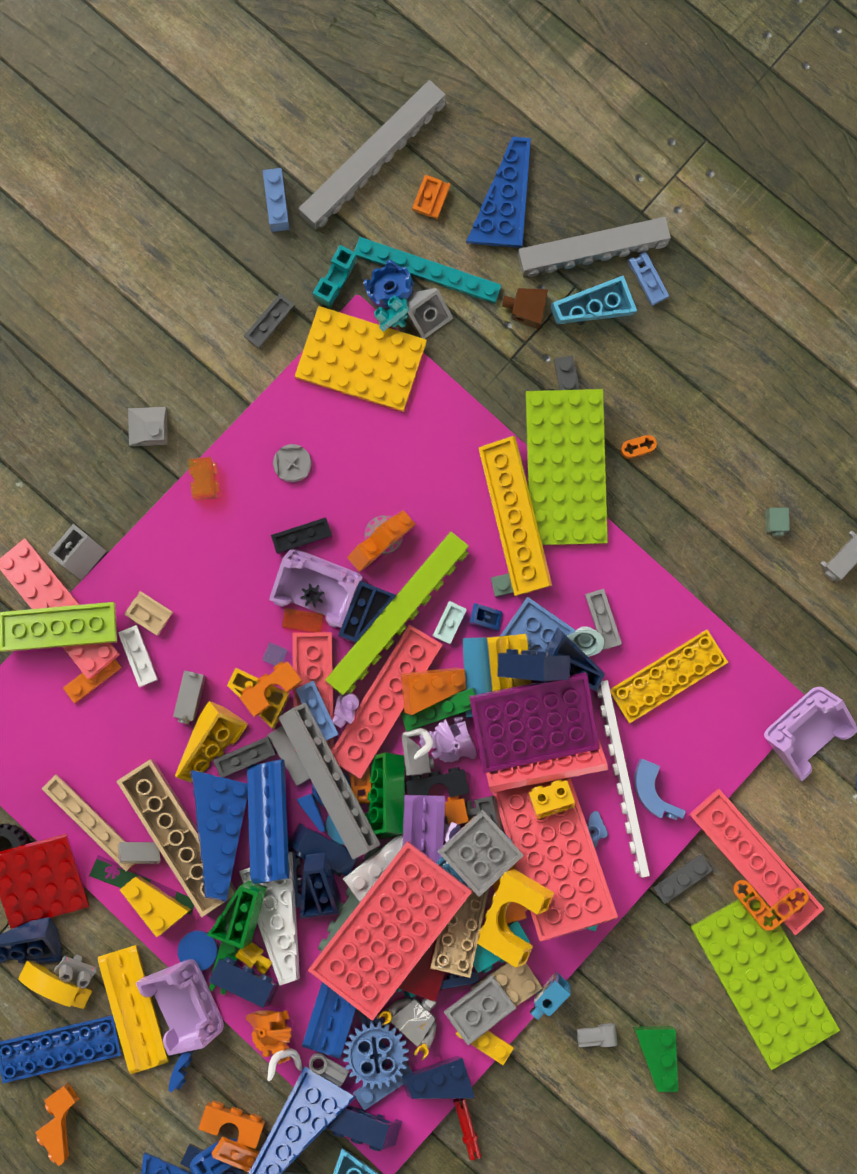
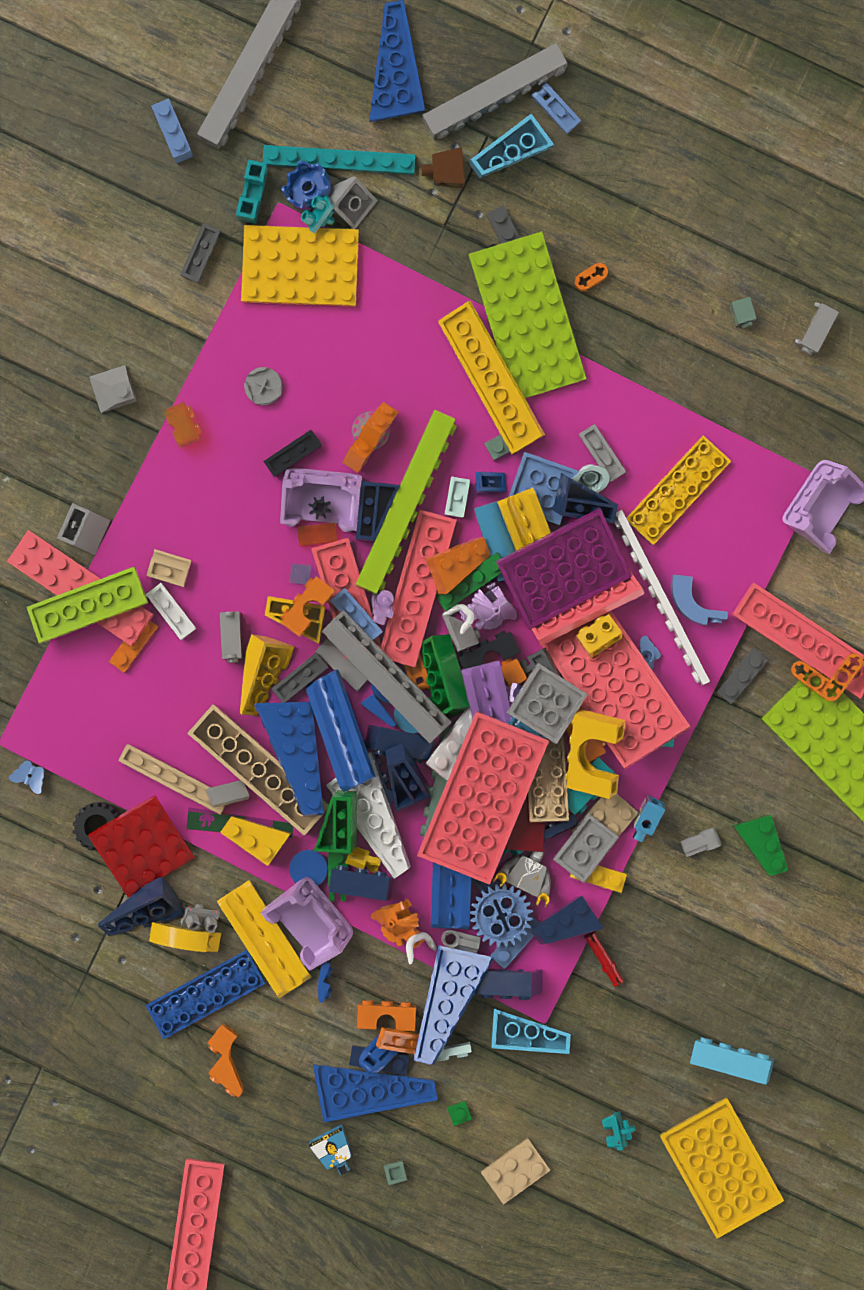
camera: 15 degrees left, 5 degrees up
orange plate [412,175,451,220] -> none
dark blue wedge [497,649,570,681] -> none

